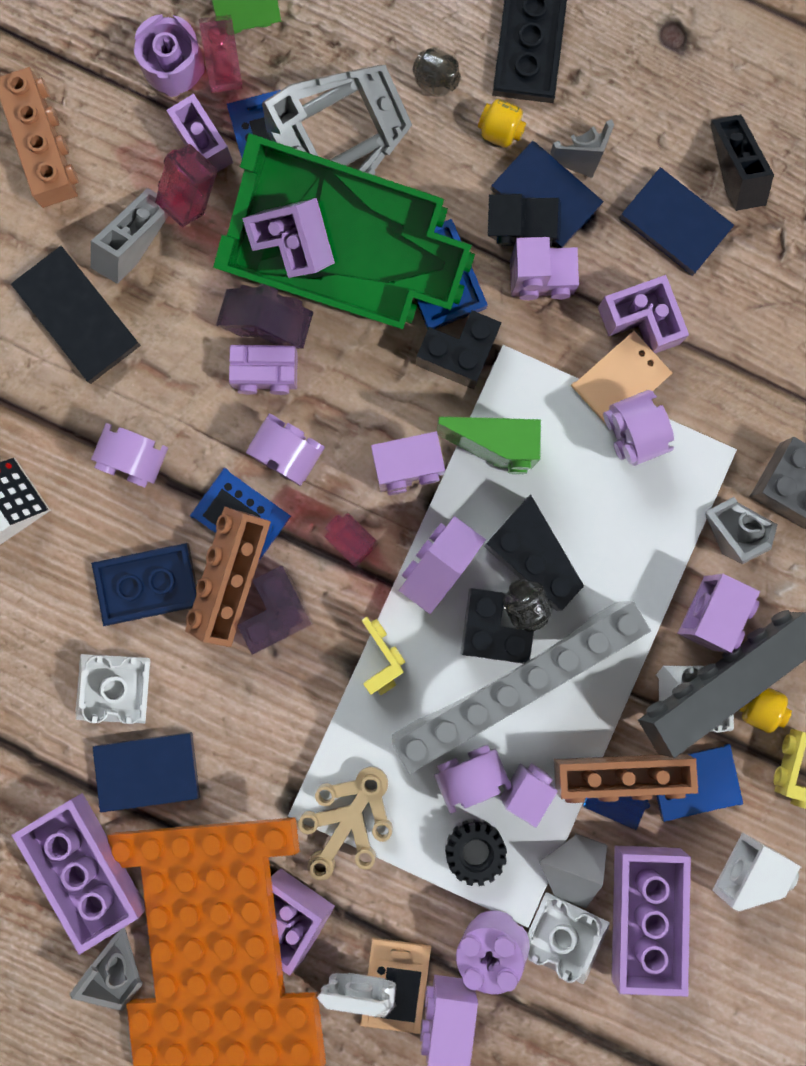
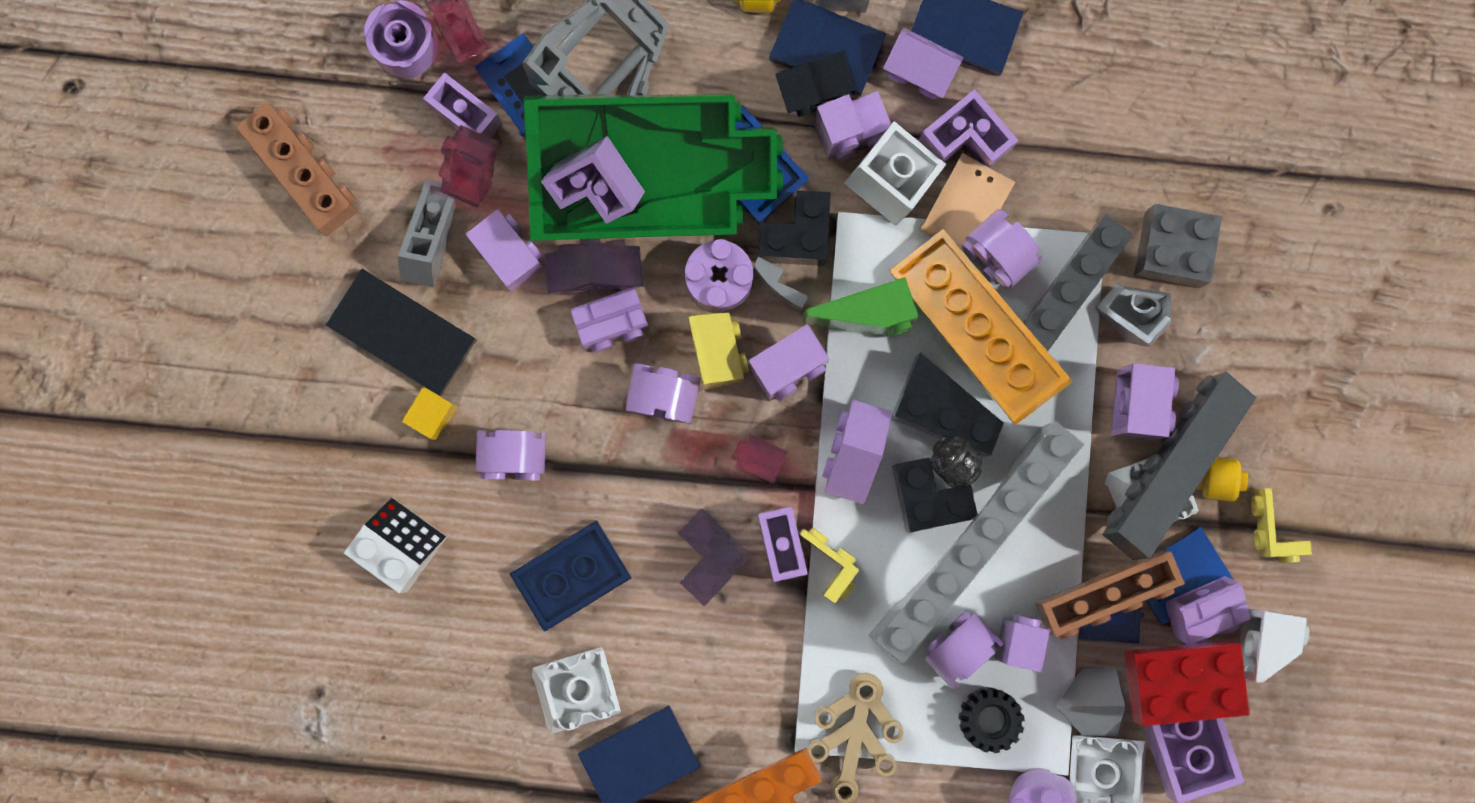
camera: 20 degrees left, 0 degrees up
nougat brick [185,506,271,647] -> none
blue container [190,468,291,562] -> none
none -> yellow panel [402,388,458,441]
none -> lavender brick [466,209,543,292]
none -> lavender brick [685,239,753,312]
none -> light yellow slope [689,312,749,390]
none -> light grey slope [754,257,809,313]
none -> lavender brick [757,506,808,582]
none -> white slope [844,121,946,226]
none -> lavender brick [883,28,964,99]
none -> light orange plate [889,229,1072,425]
none -> dark grey brick [979,215,1134,384]
none -> red brick [1124,640,1250,727]
none -> lavender brick [1165,576,1251,644]

